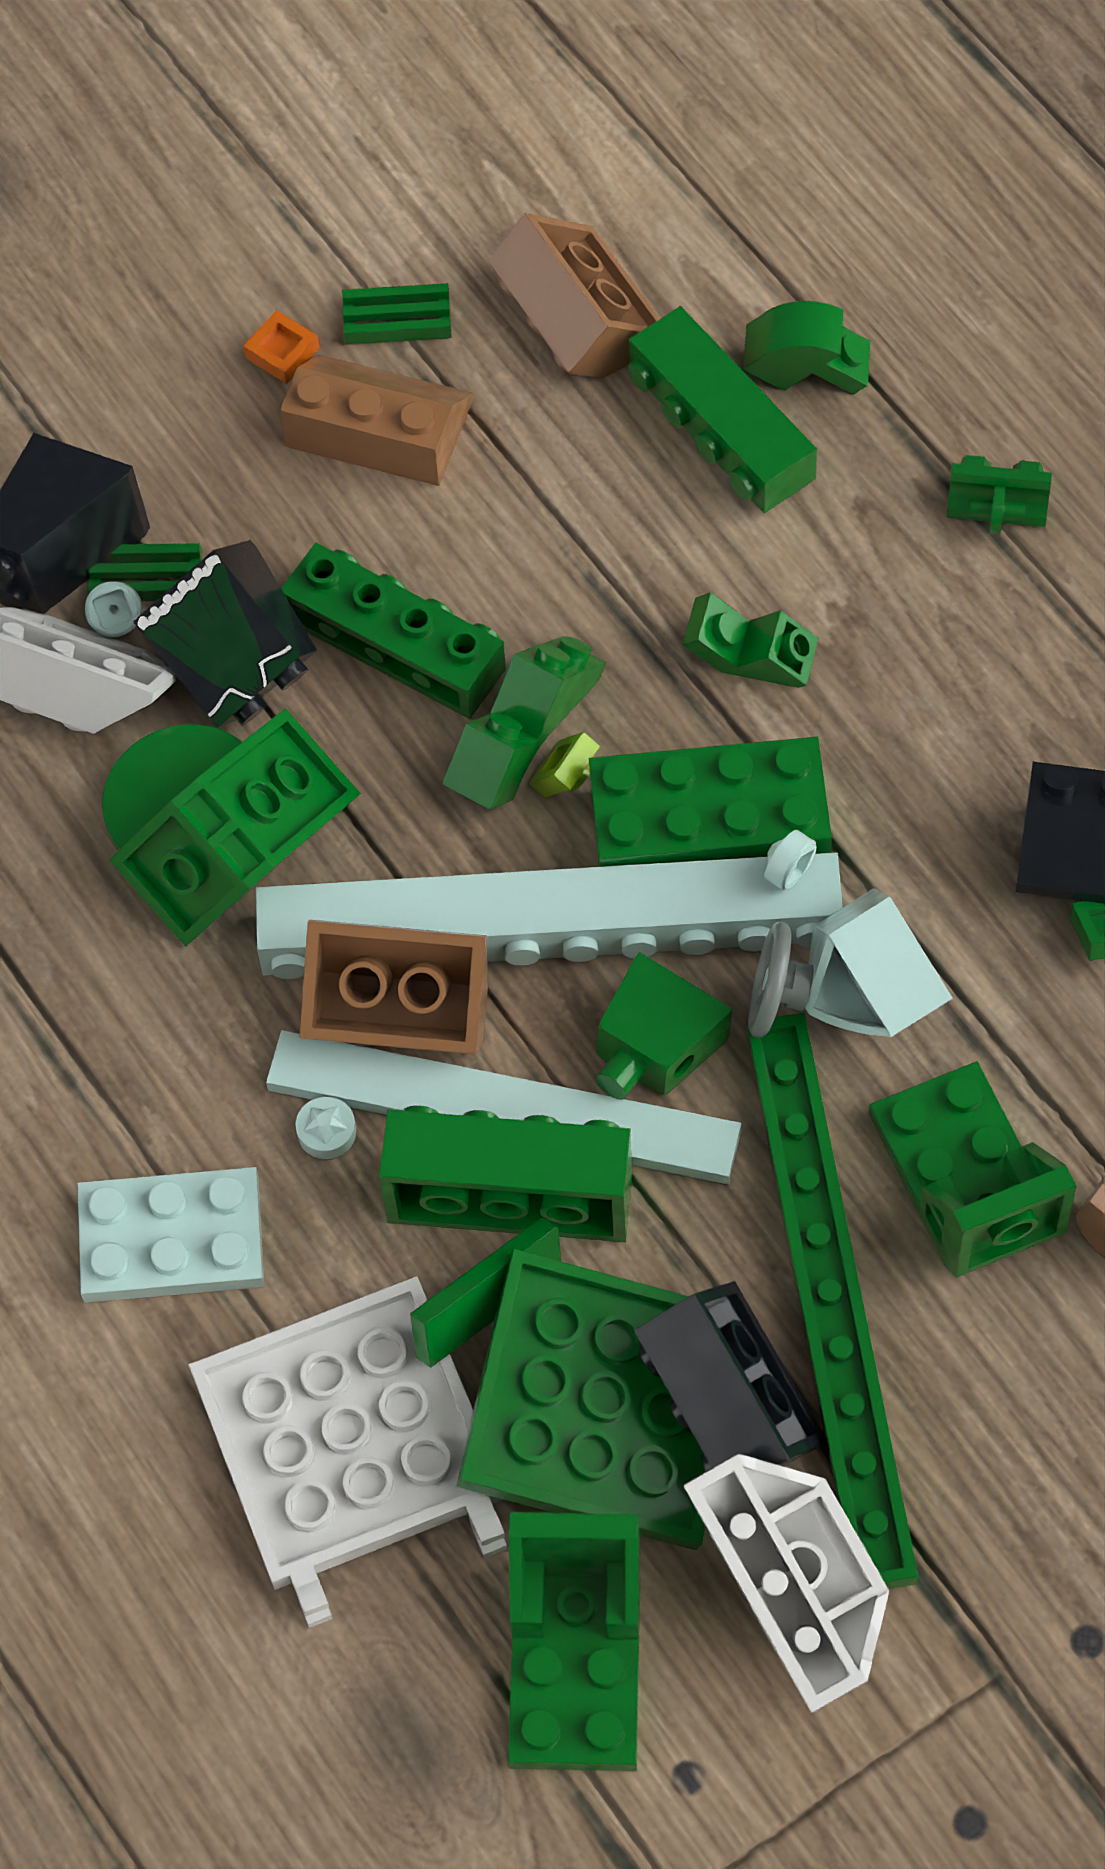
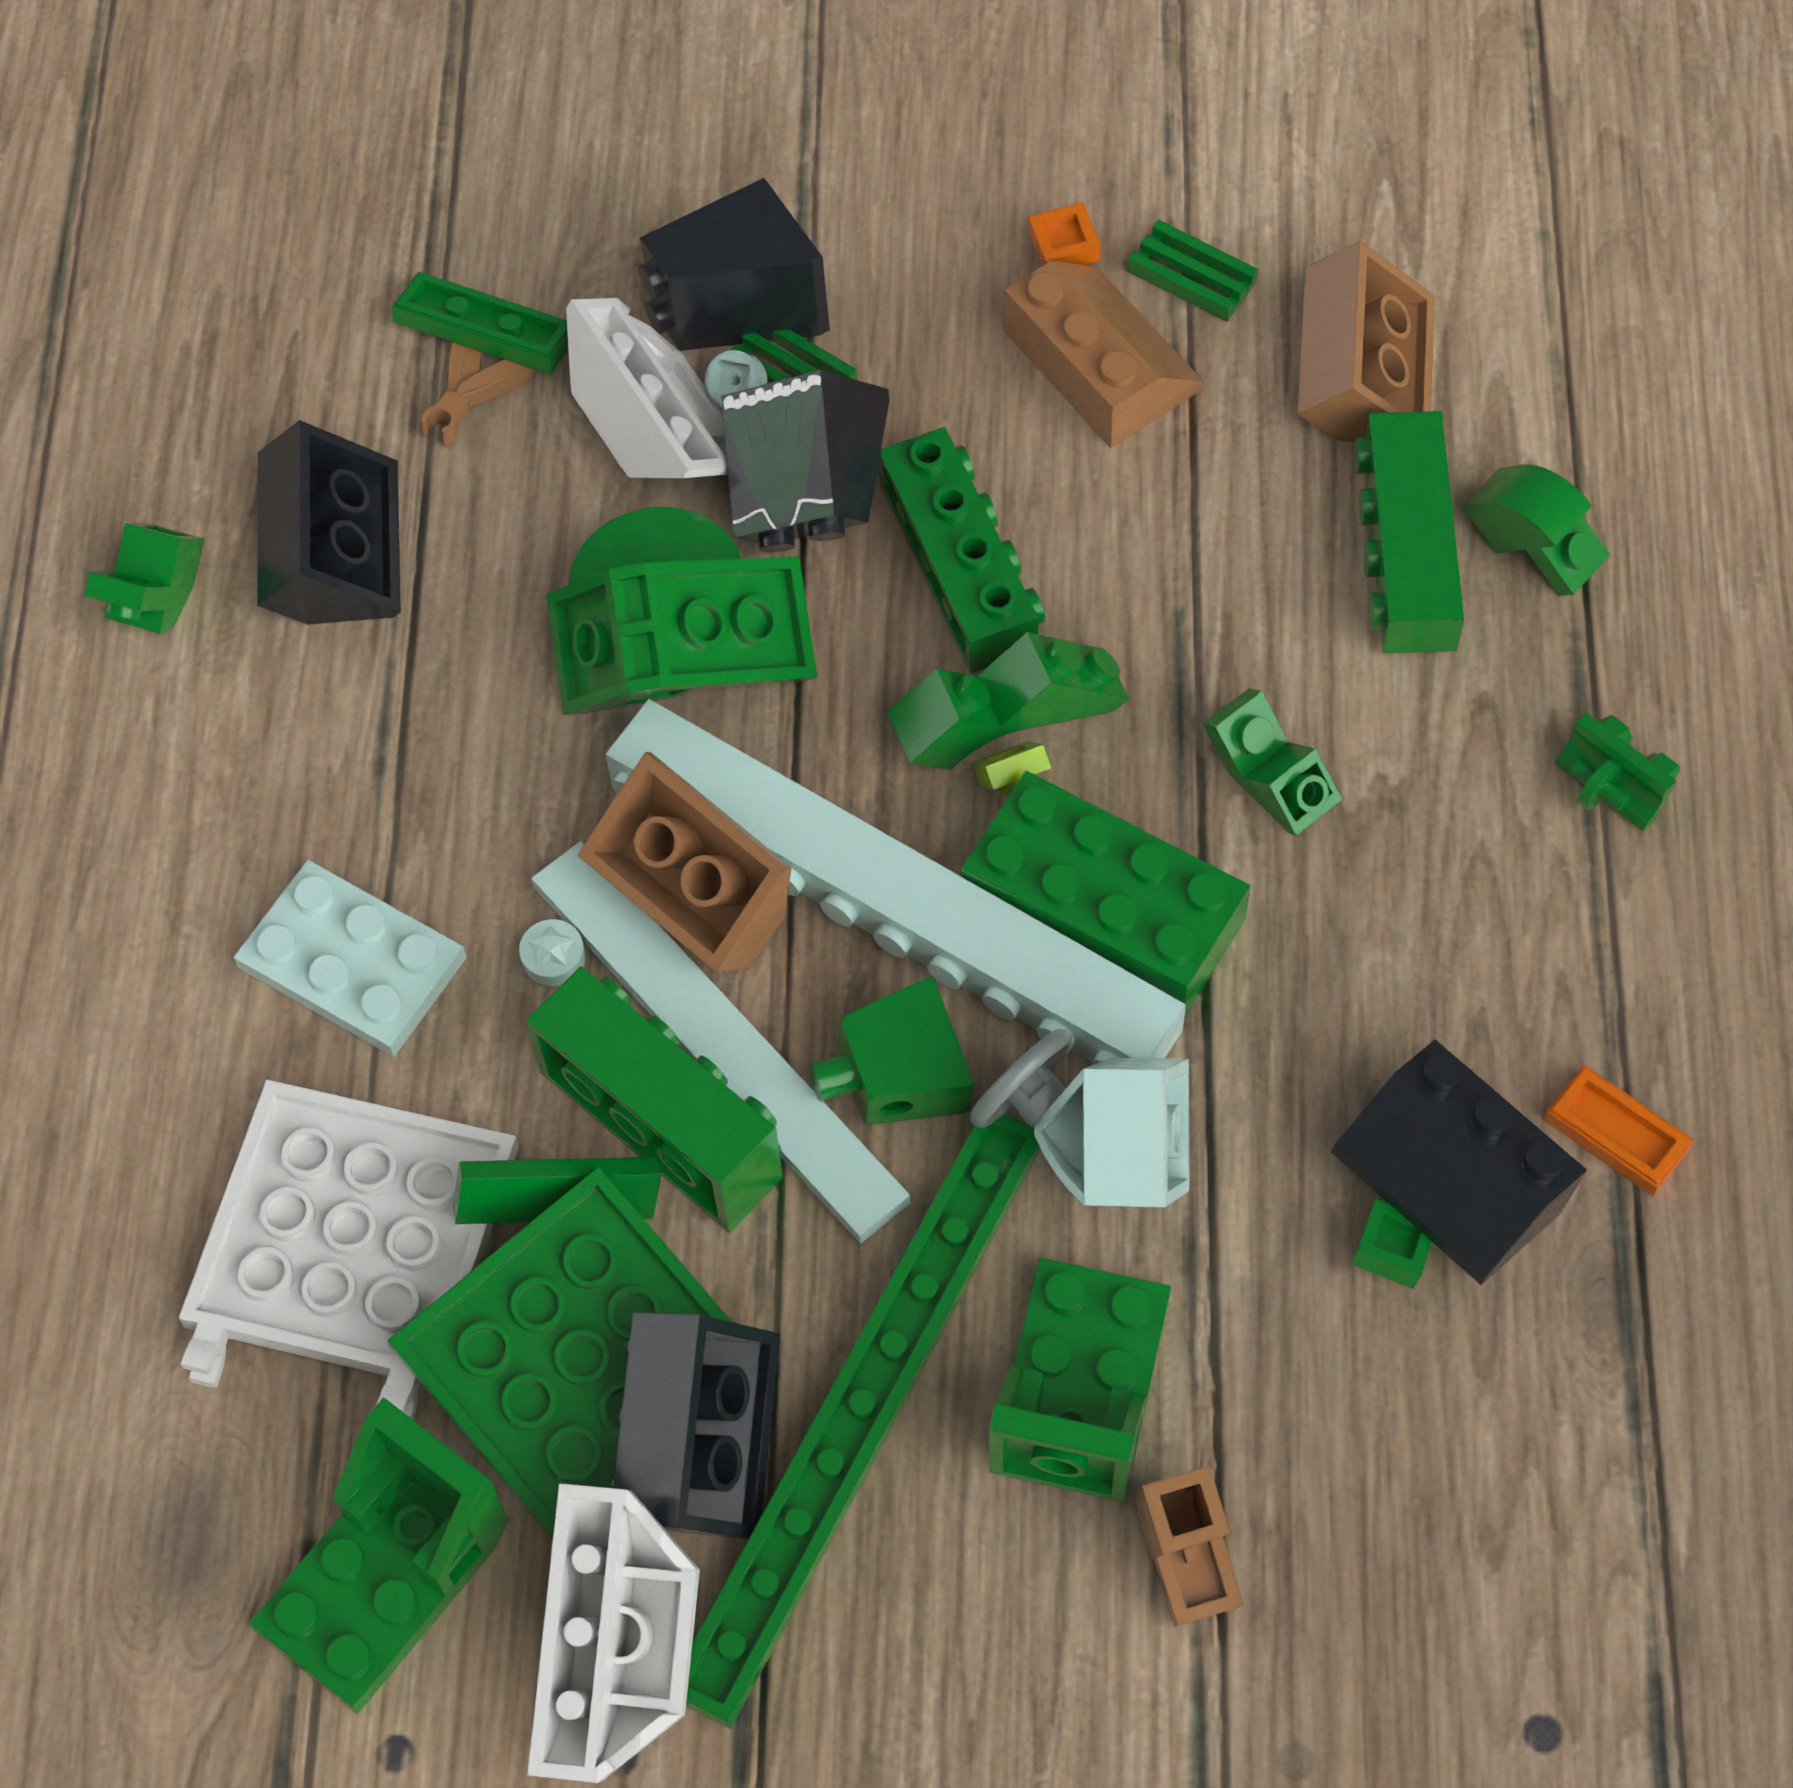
camera: 35 degrees right, 0 degrees up
light aqua tile [764,830,816,890] -> none

